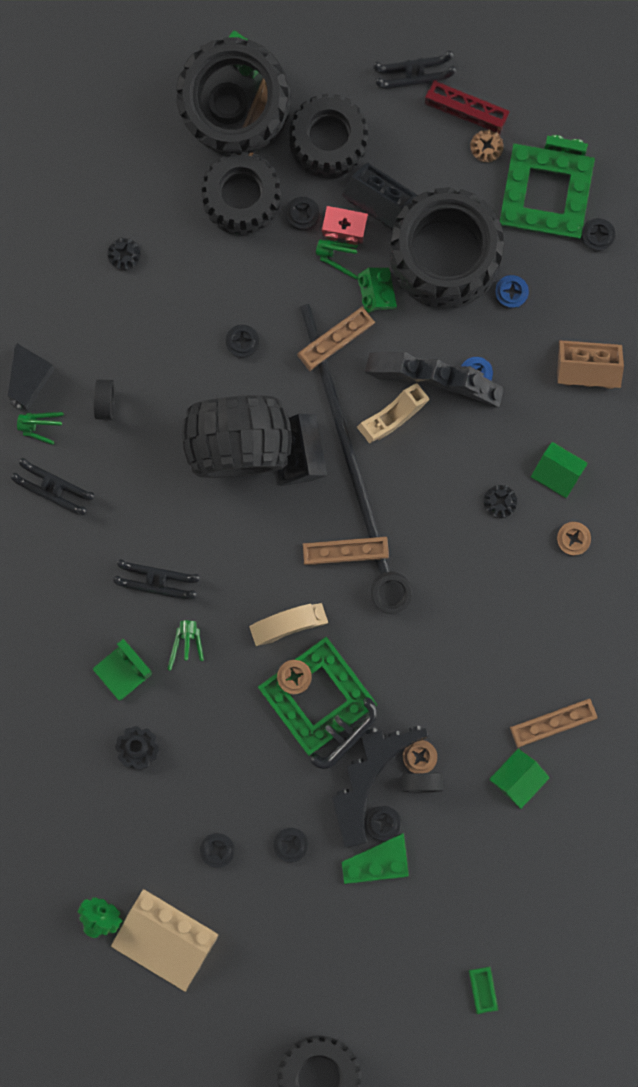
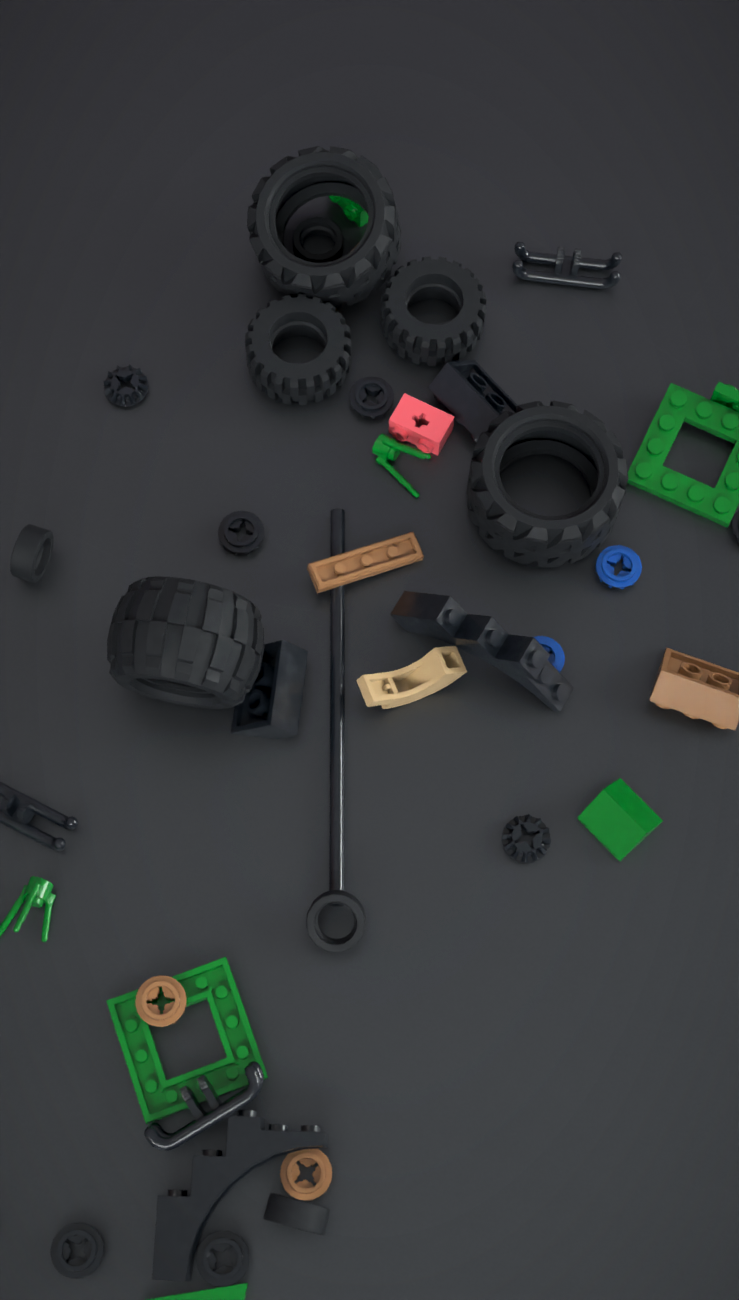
camera: 15 degrees right, 10 degrees down
tan arch [249,603,328,646] -> none
medium nougat tile [303,537,389,565] -> none
green bracket [358,267,397,313] -> none
dark red fence [424,81,510,134] -> none
medium nougat gear [471,129,504,162] -> none
green slope [489,748,550,809] -> none
medium nougat tile [510,698,598,748] -> none
medium nougat gear [557,522,591,556] -> none

